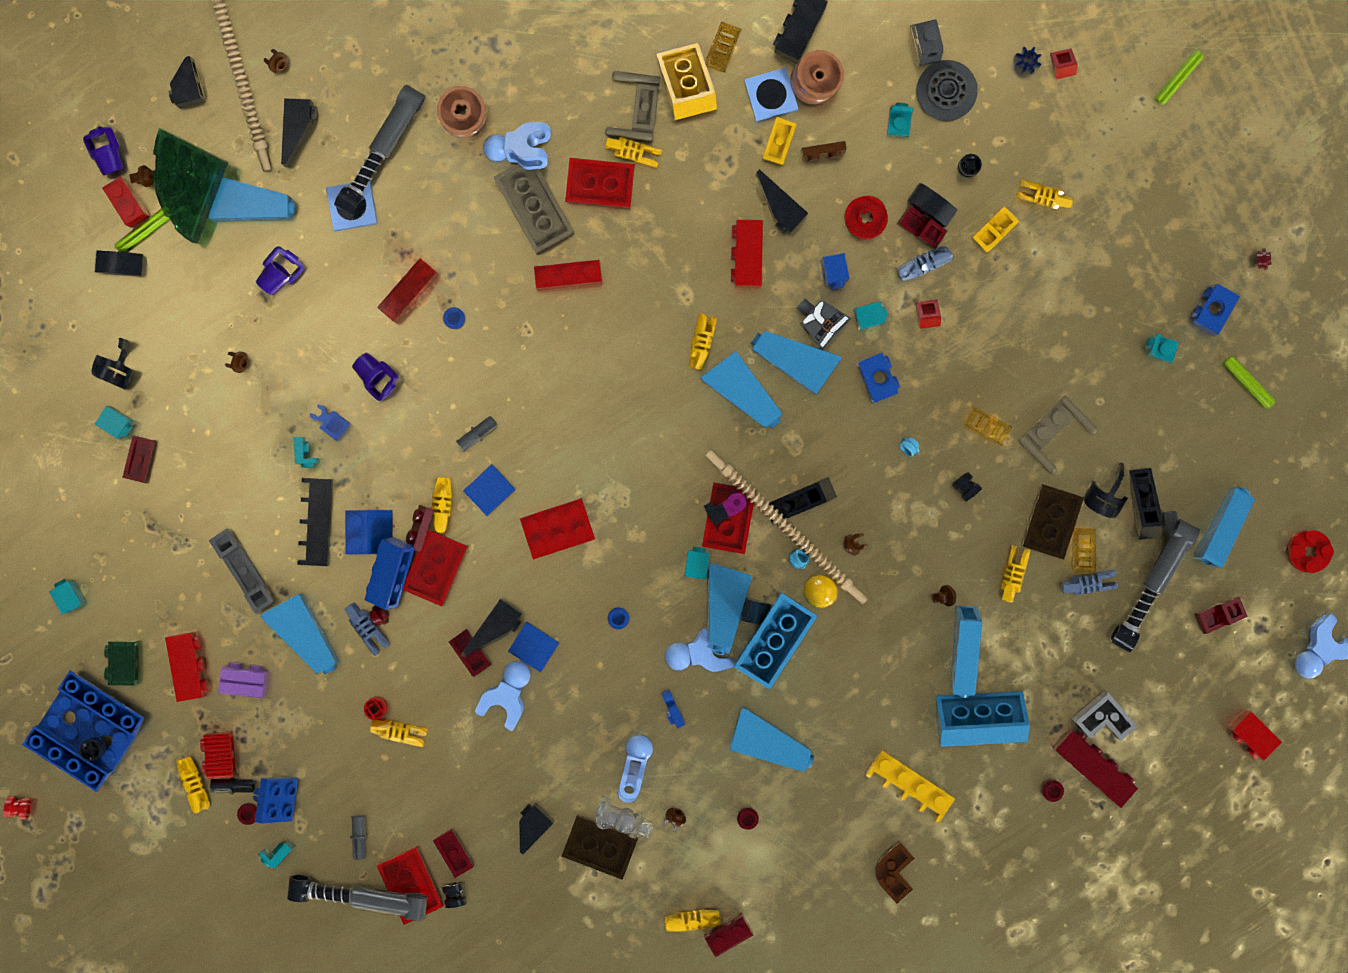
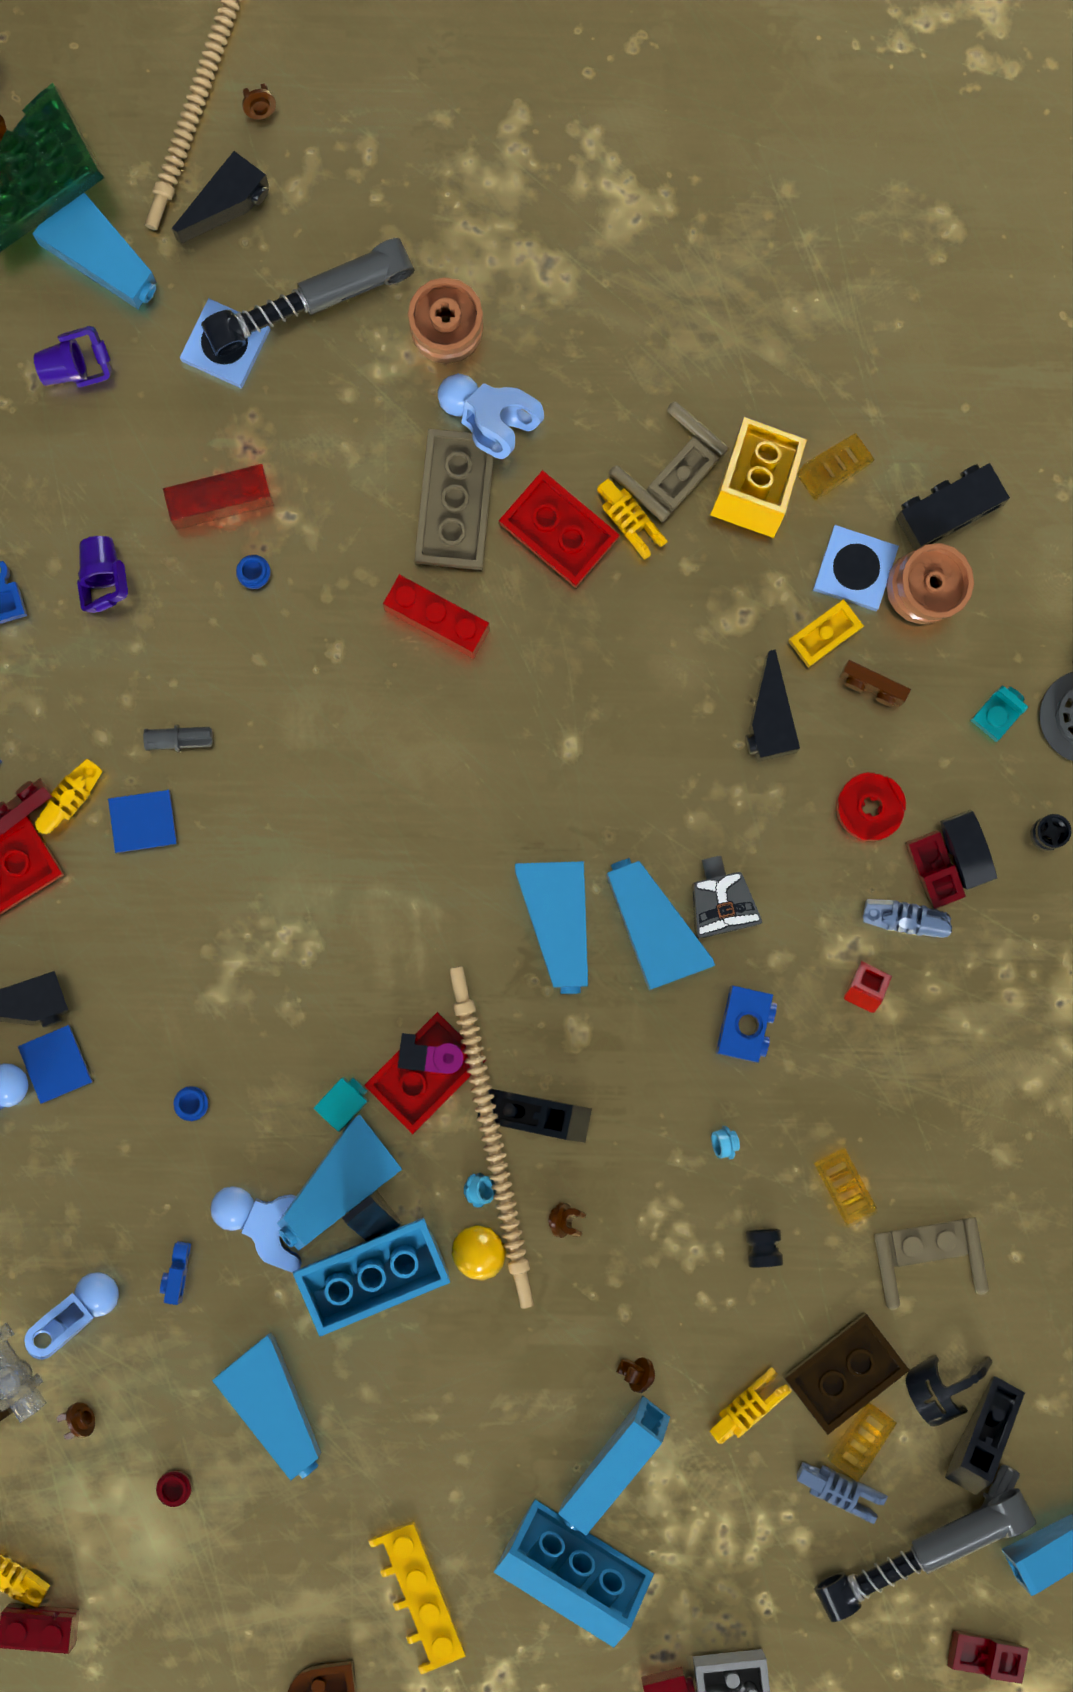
camera: 30 degrees right, 5 degrees down
black slope [168,56,205,109] -> none
red plate [520,498,595,560] -> none
yellow hinge [689,313,717,370] -> none
red brick [731,220,763,288] -> none
blue brick [820,253,850,290] -> none
teal brick [853,301,888,331] -> none
yellow slope [973,206,1020,253] -> none

